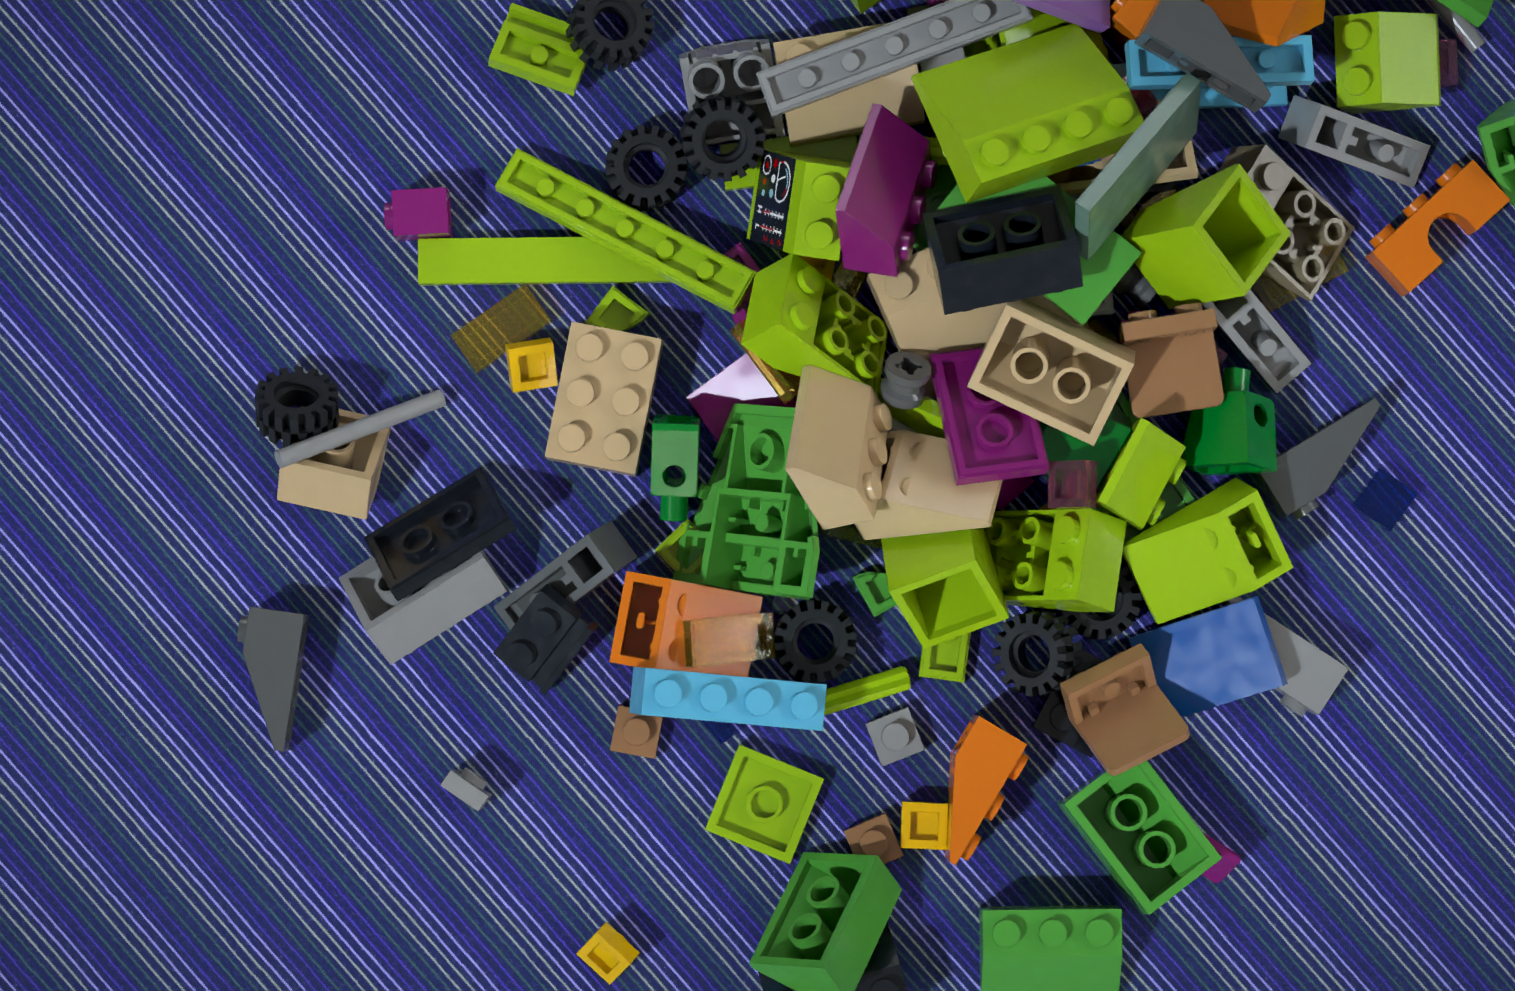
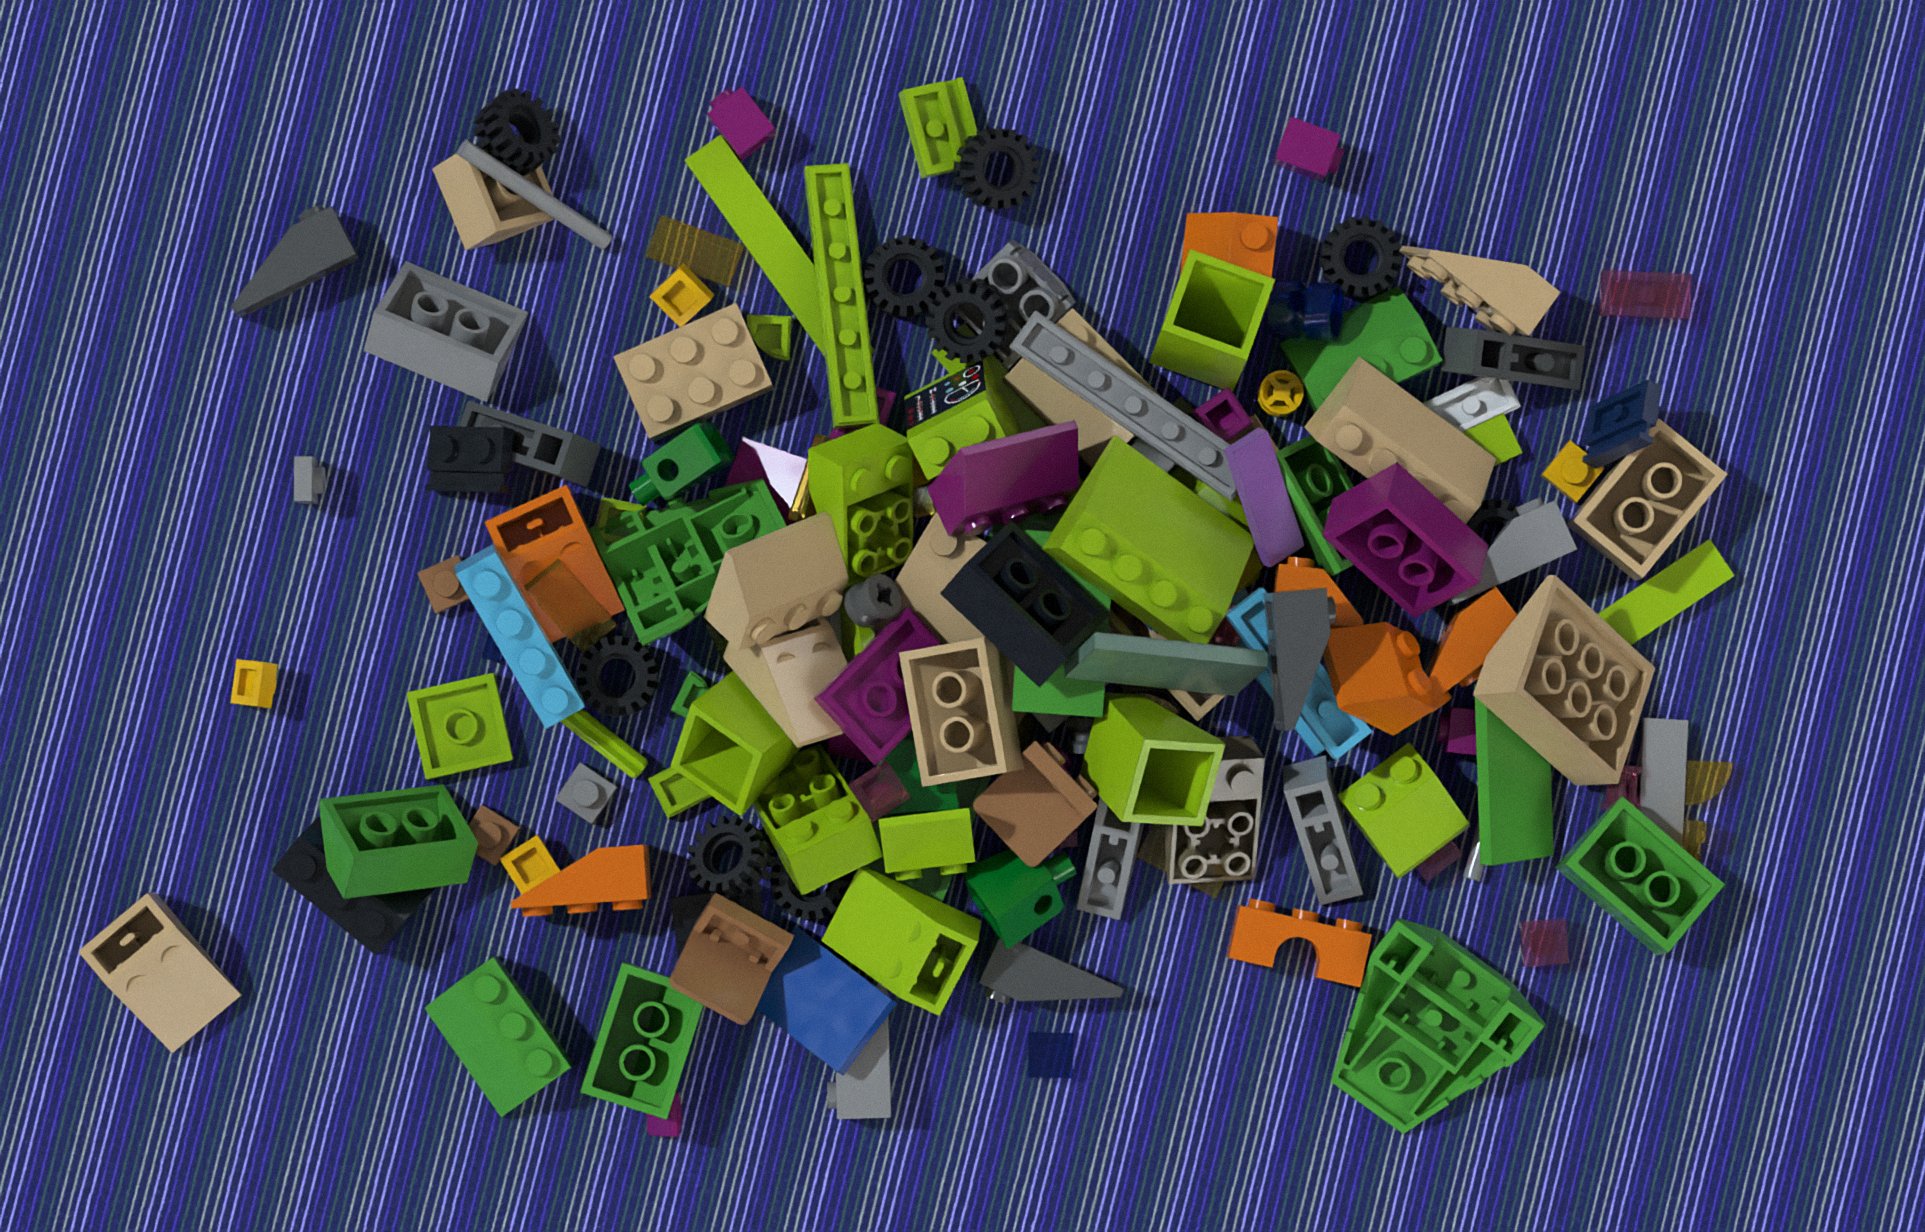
camera: 50 degrees right, 0 degrees up
black tile [364,467,516,601] -> none

